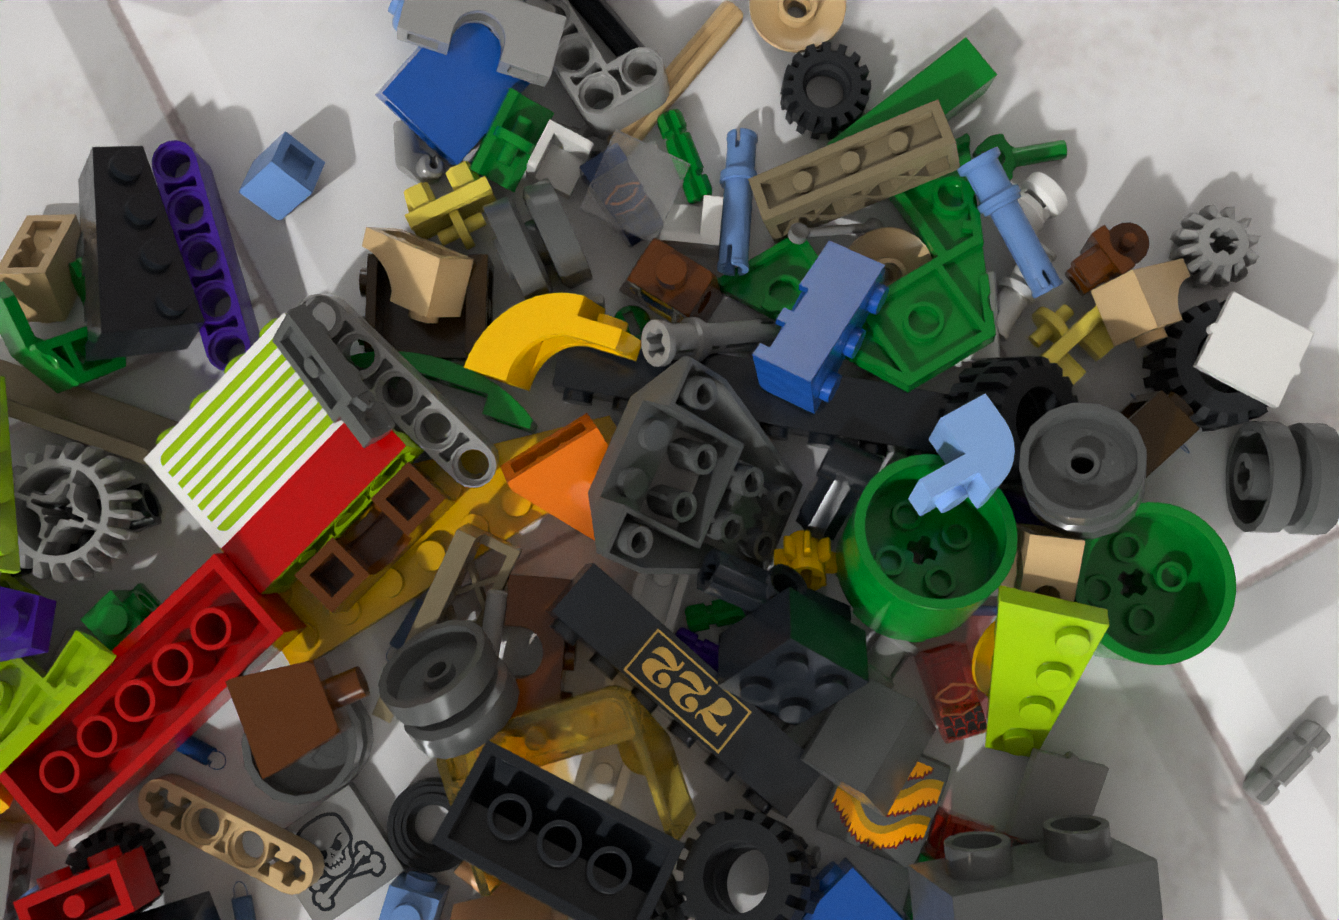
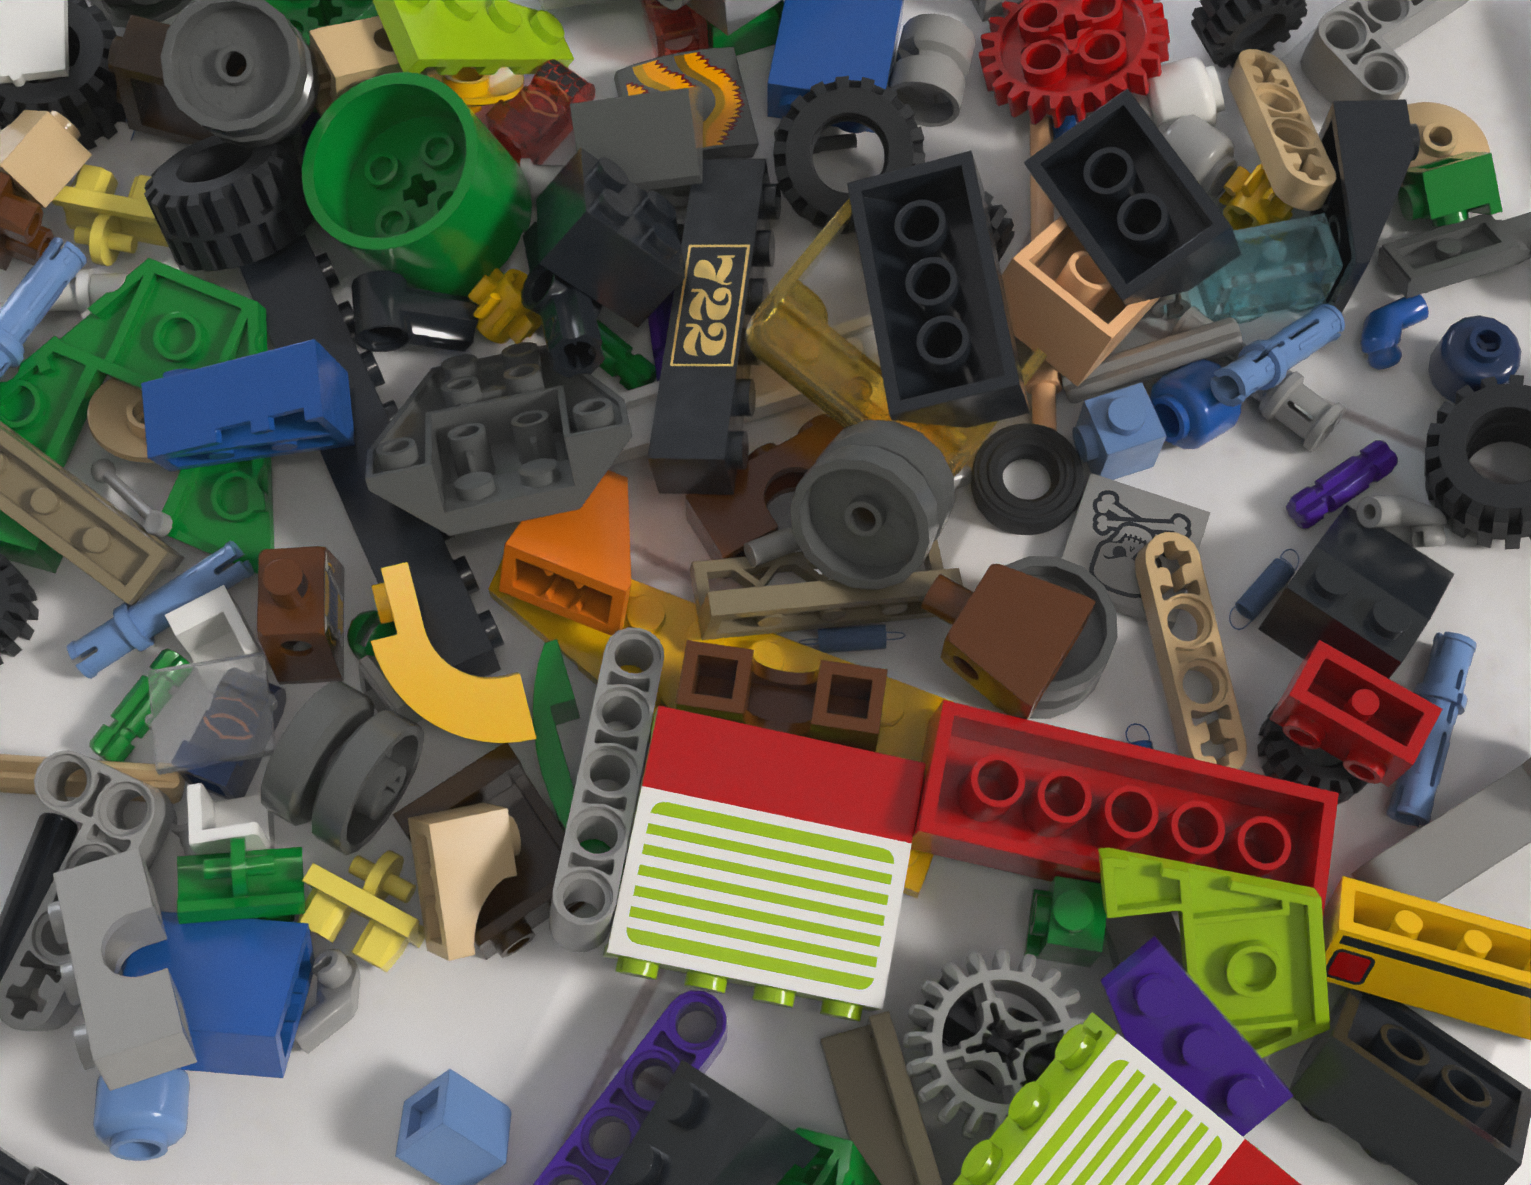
camera: 125 degrees left, 15 degrees down
dark grey hinge [272,304,395,448] -> none
light grey pin [641,317,780,367] -> none
light blue brick [908,393,1015,516] -> none

